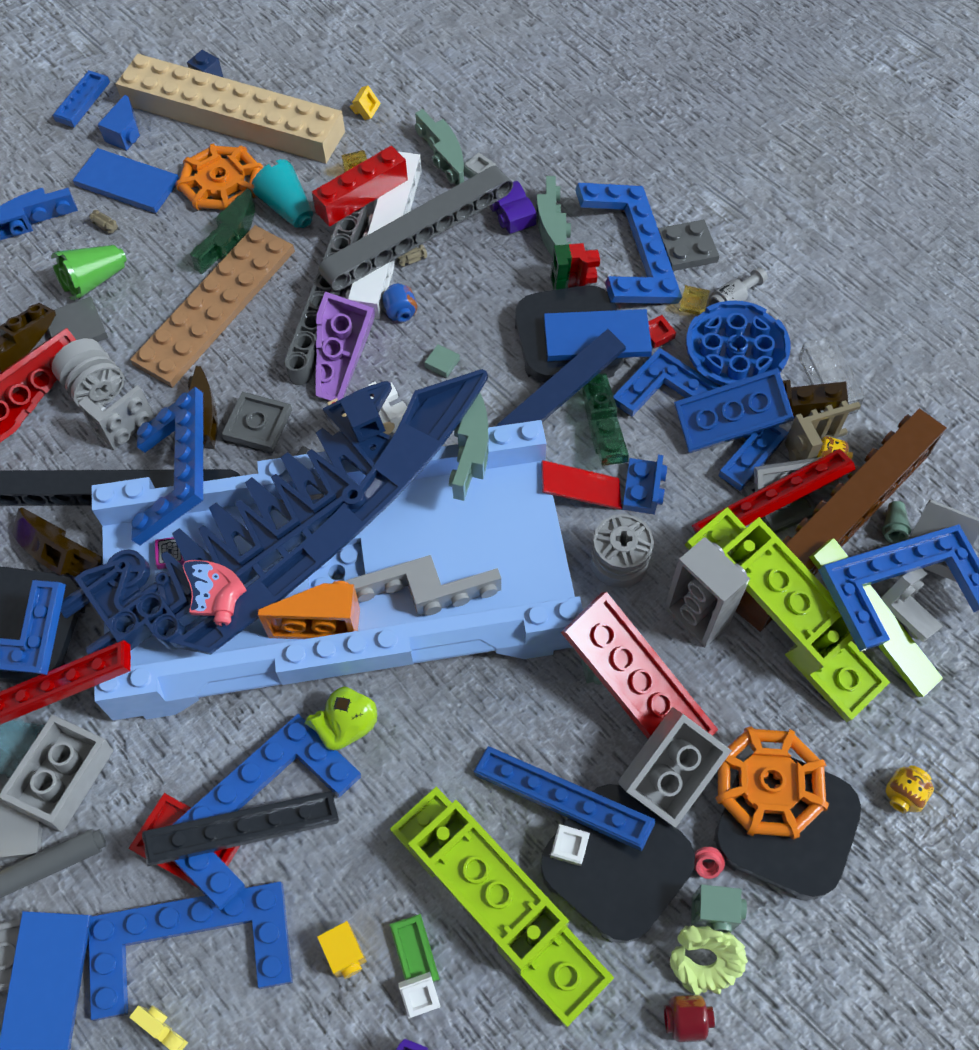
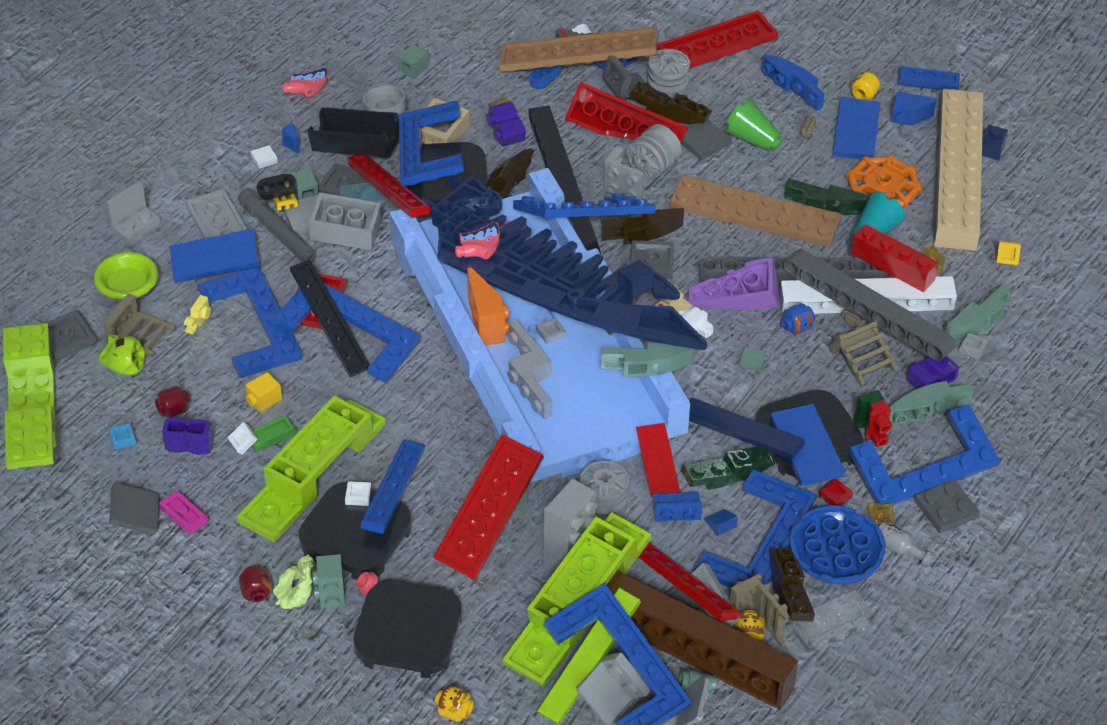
camera: 75 degrees right, 15 degrees down
lime piece [305,686,378,750] -> none
light grey brick [618,707,732,828] -> none
blue tile [674,368,794,453] -> none
orange plate [715,726,829,839] -> none
none -> light grey tile [536,317,566,344]
none -> blue slope [705,509,738,536]
none -> dark tan plate [829,321,898,386]
none -> yellow head [851,72,880,101]

